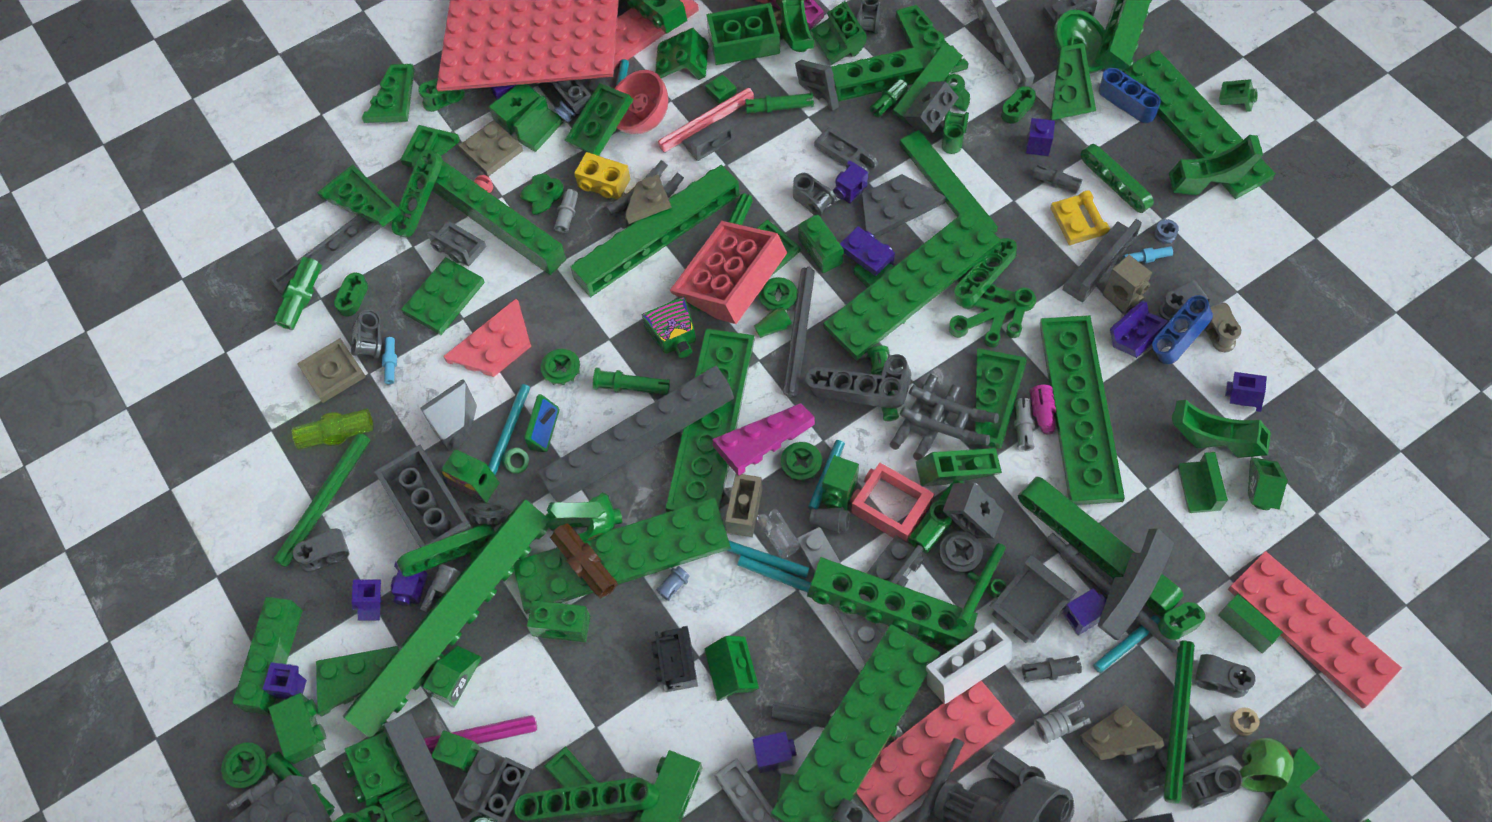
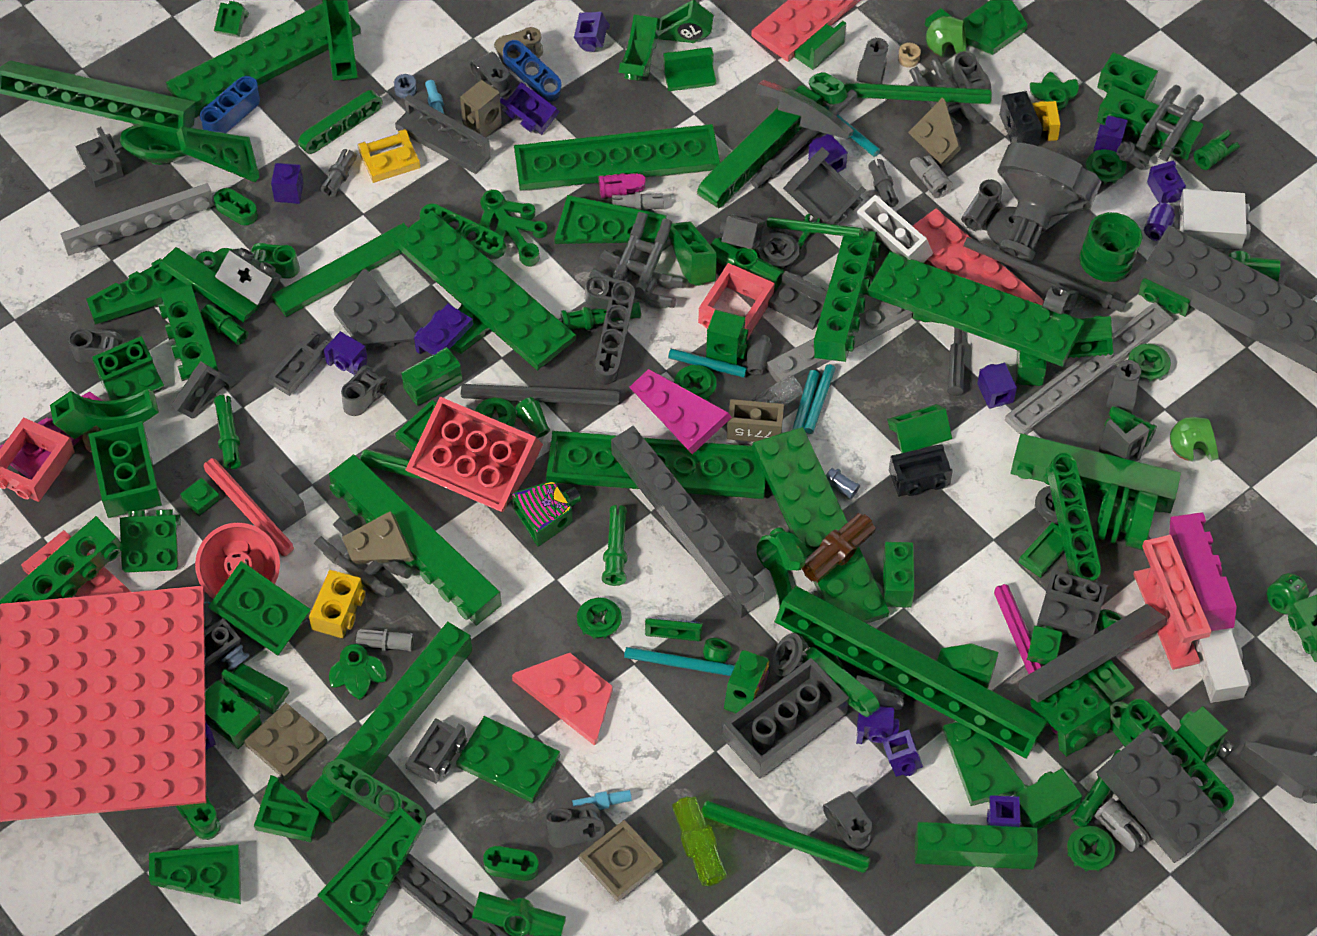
camera: 100 degrees left, 5 degrees down
slope [420,379,477,451] -> none
coral hinge [474,175,493,193] -> none

